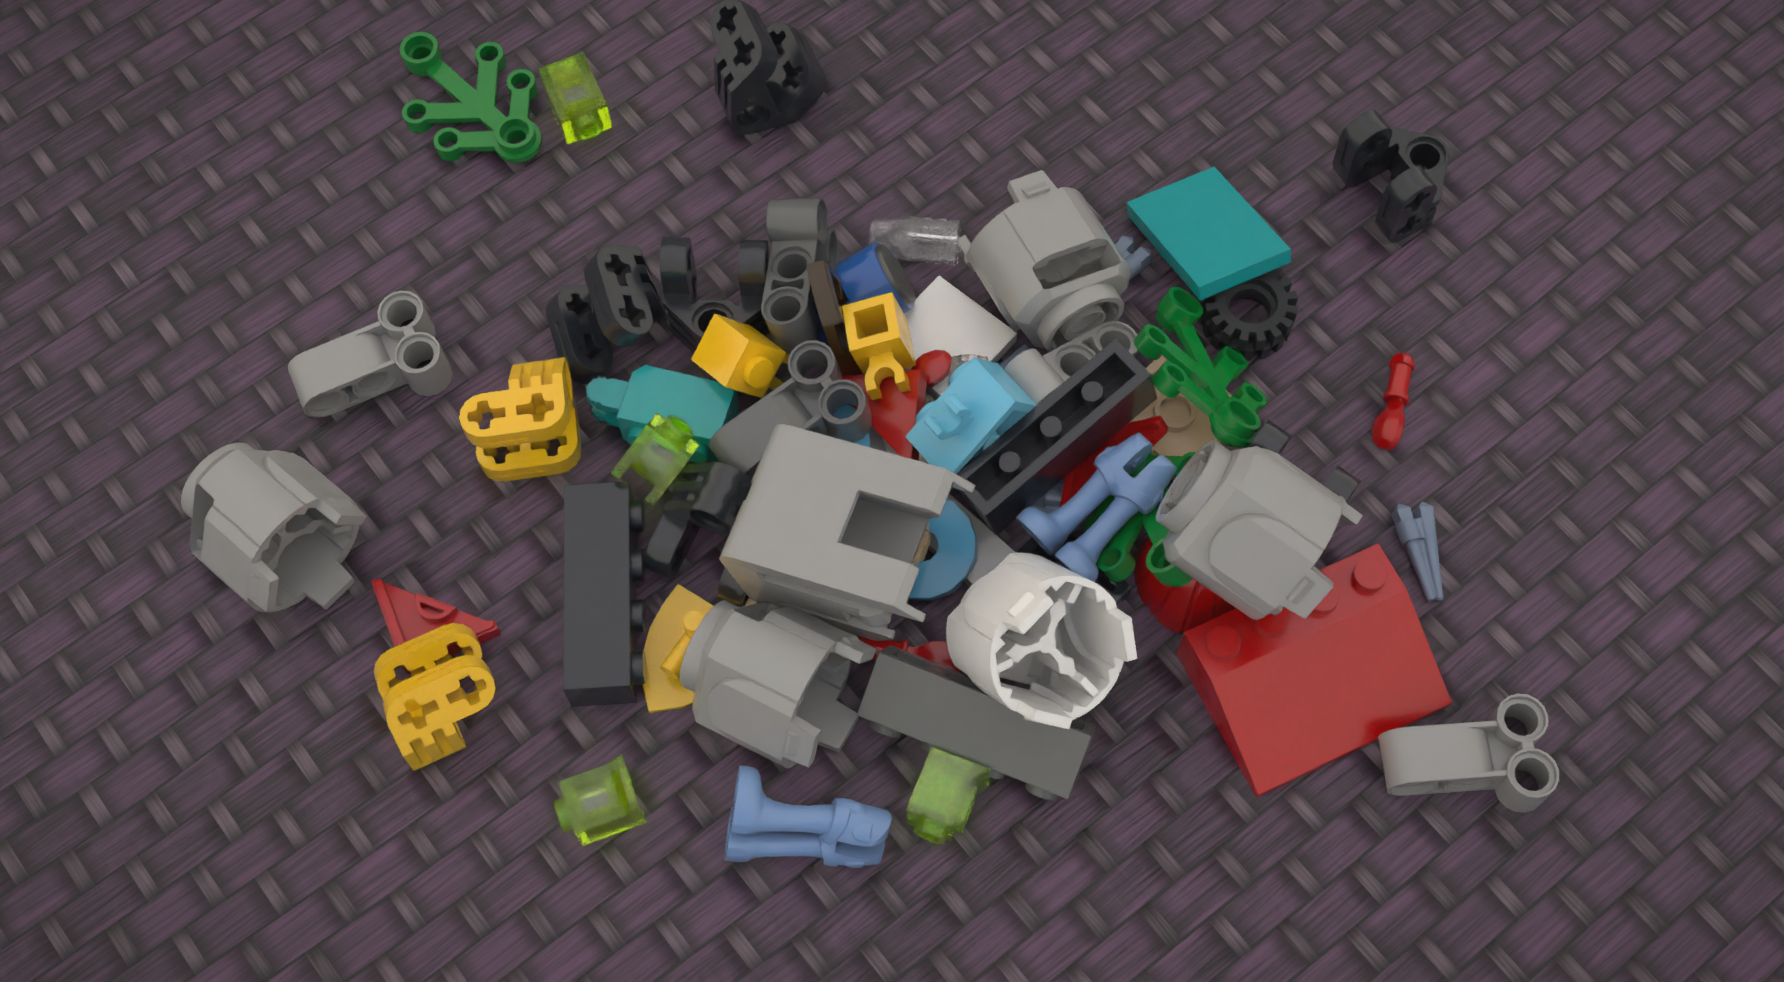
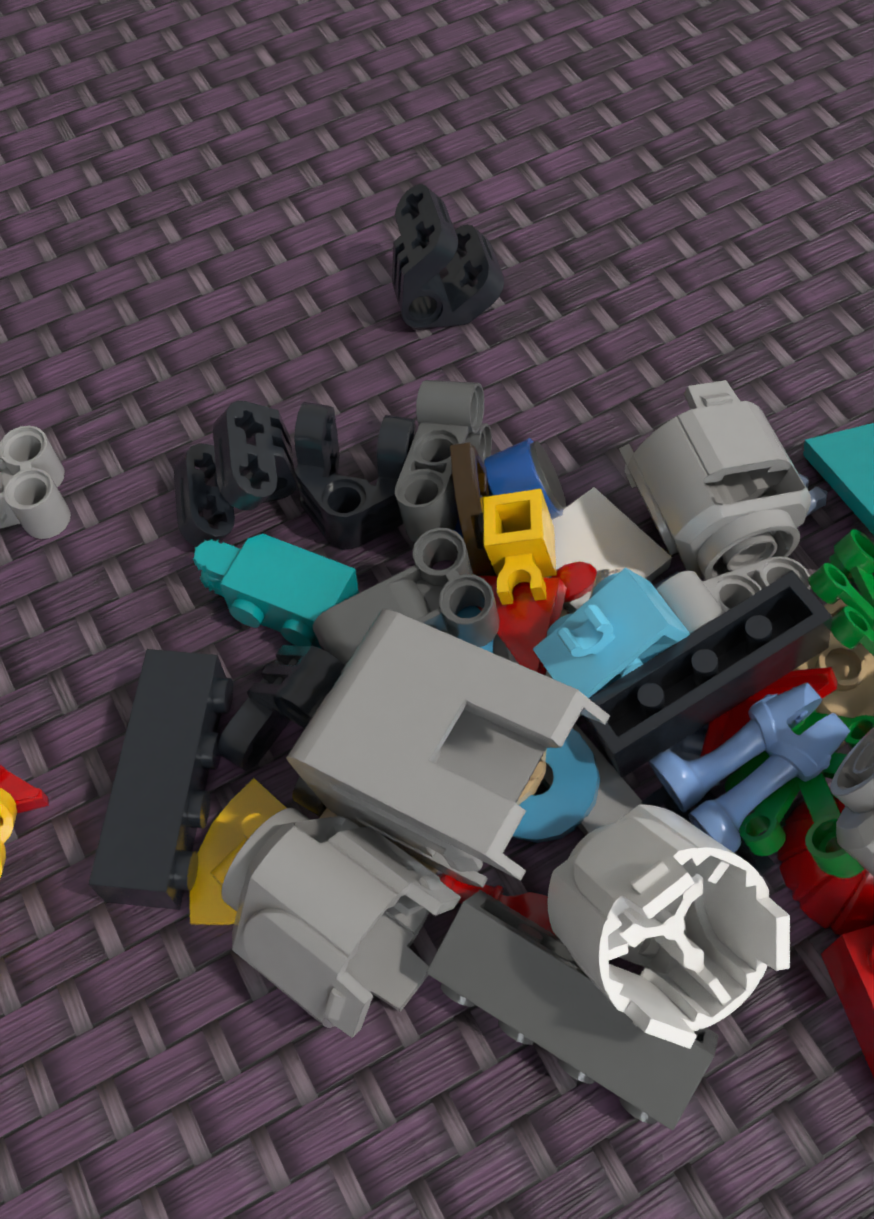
camera: 10 degrees right, 5 degrees down
green plant [400,32,542,163] -> none
yellow piece [459,357,582,482] -> none
clear neon green window [538,52,612,144] -> none
clear neon green window [553,754,647,846] -> none
clear neon green window [611,412,700,505] -> none
yellow brick [691,313,790,398] -> none
medium blue piece [724,765,892,868] -> none
clear hinge [869,216,961,266] -> none
clear neon green window [906,747,991,844] -> none

